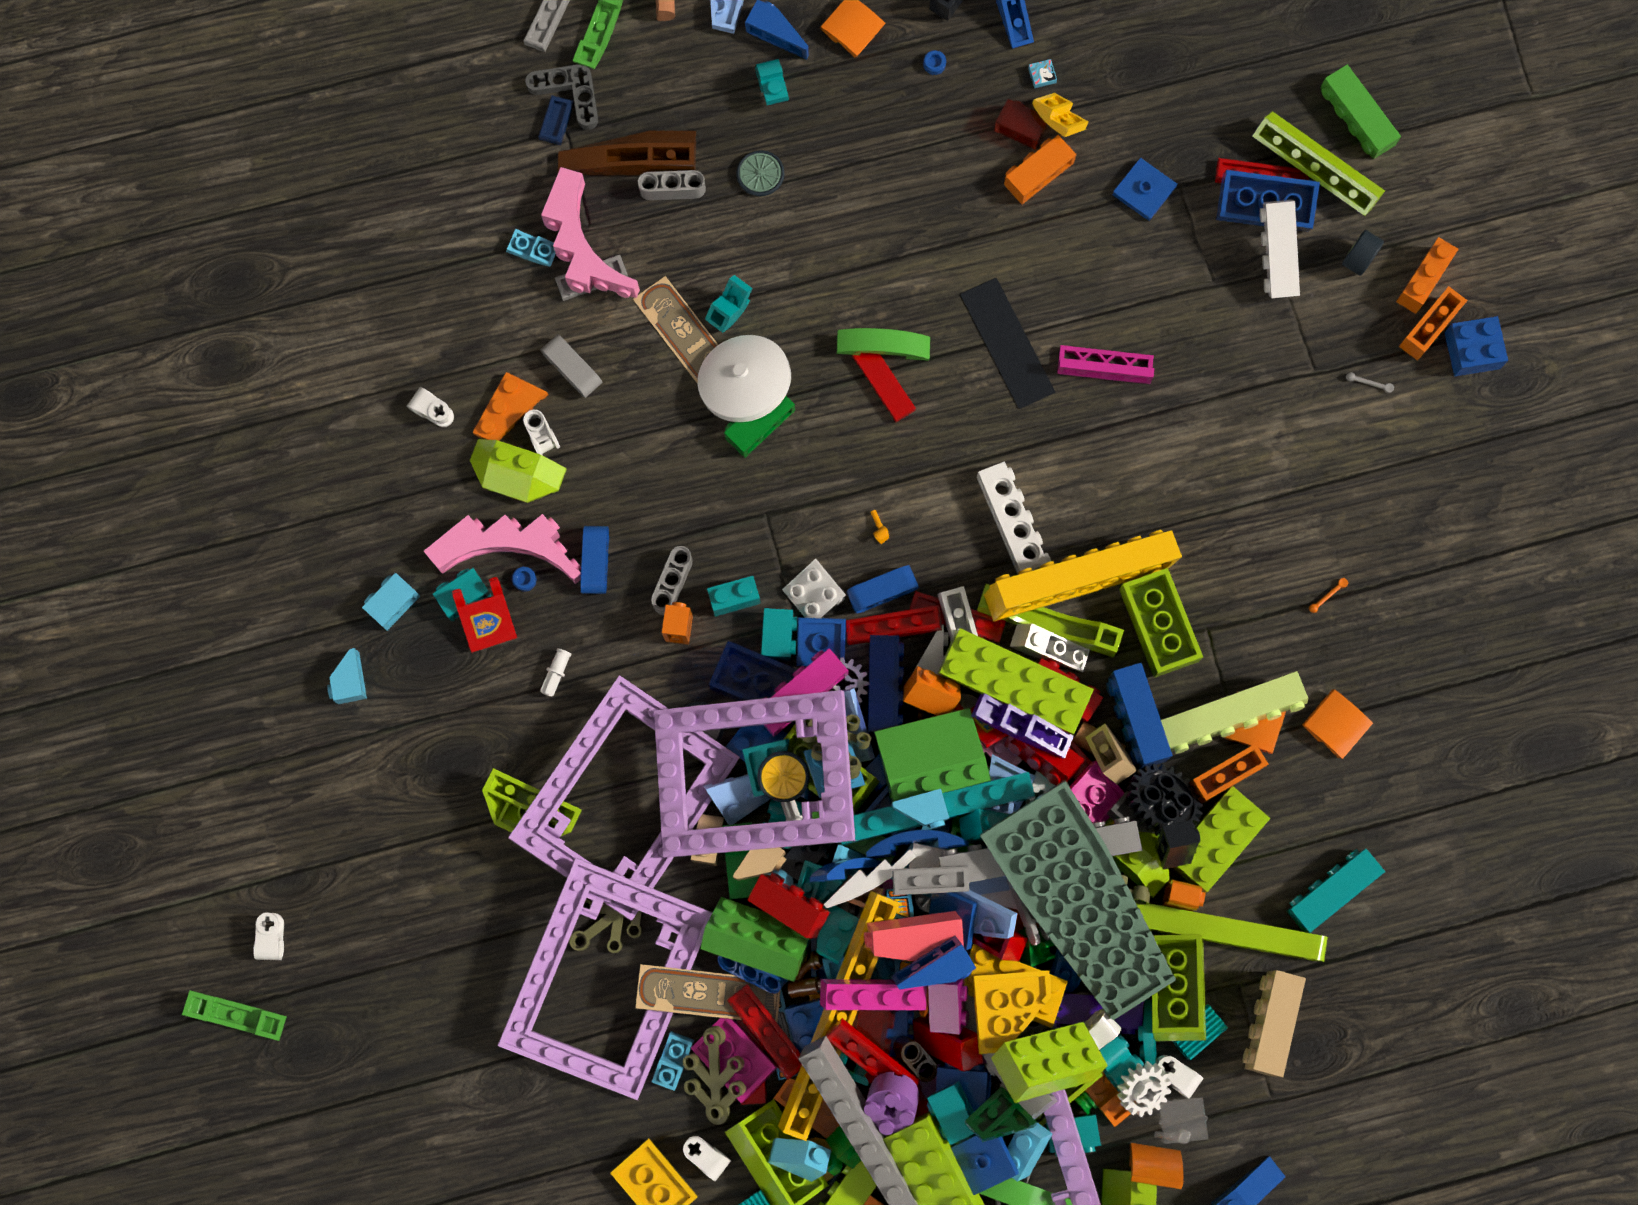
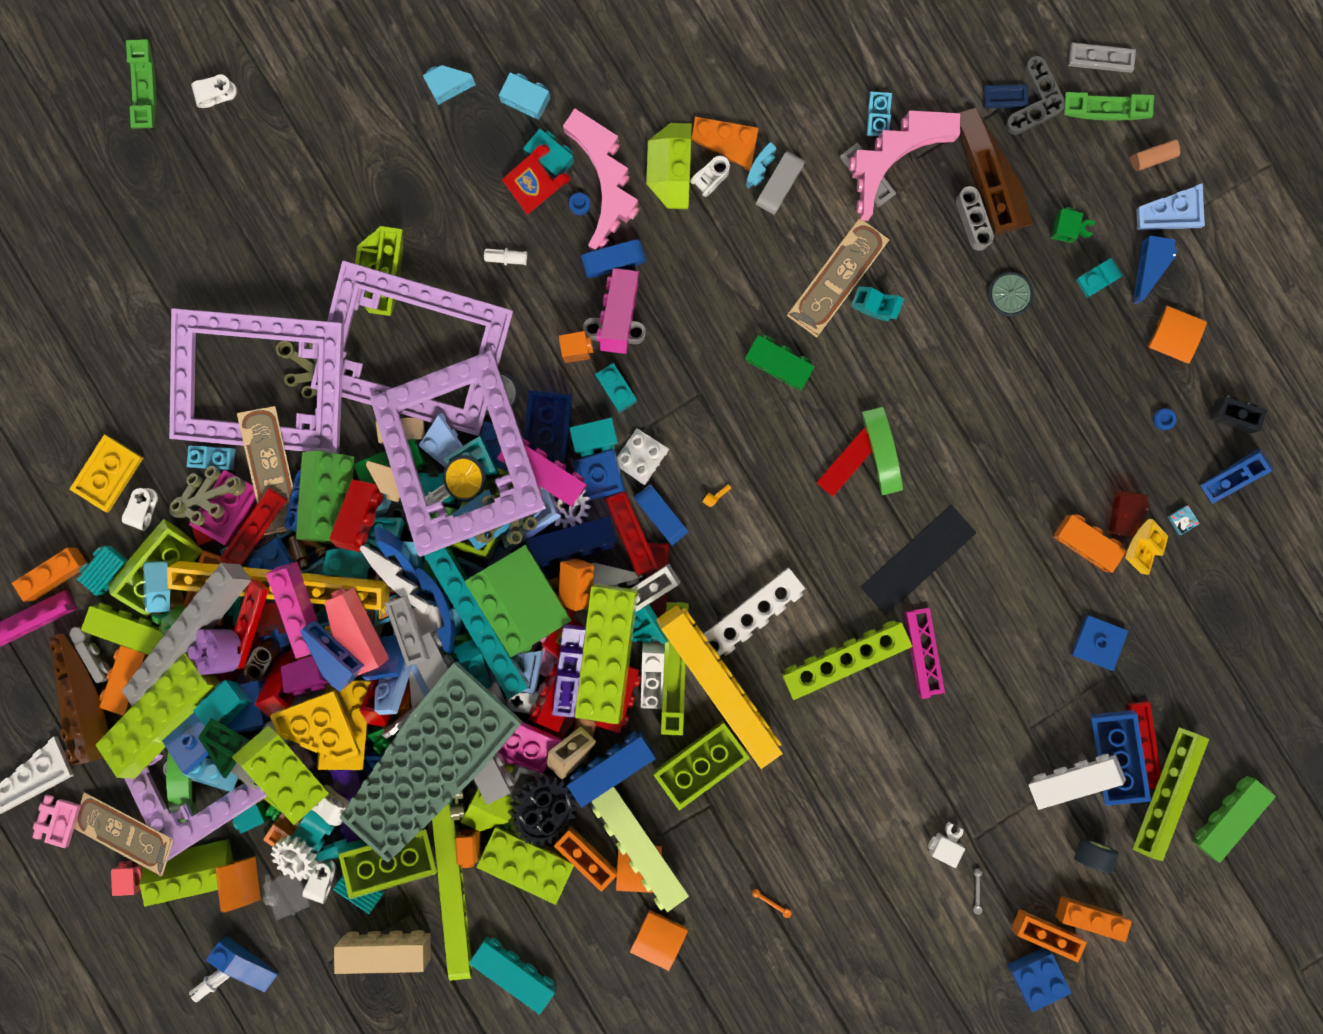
camera: 75 degrees right, 10 degrees up
white piece [407,387,454,427] -> none
white dish [698,335,791,422] -> none
medium azure slope [892,789,949,829] -> none
black brick [1155,820,1201,870] -> none
none -> dark pink brick [597,268,639,354]
none -> teal wing [632,604,669,644]
none -> medium azure slope [746,142,776,189]
none -> lime brick [781,620,913,700]
none -> white brick [928,822,965,868]
none -> green brick [1051,207,1095,243]

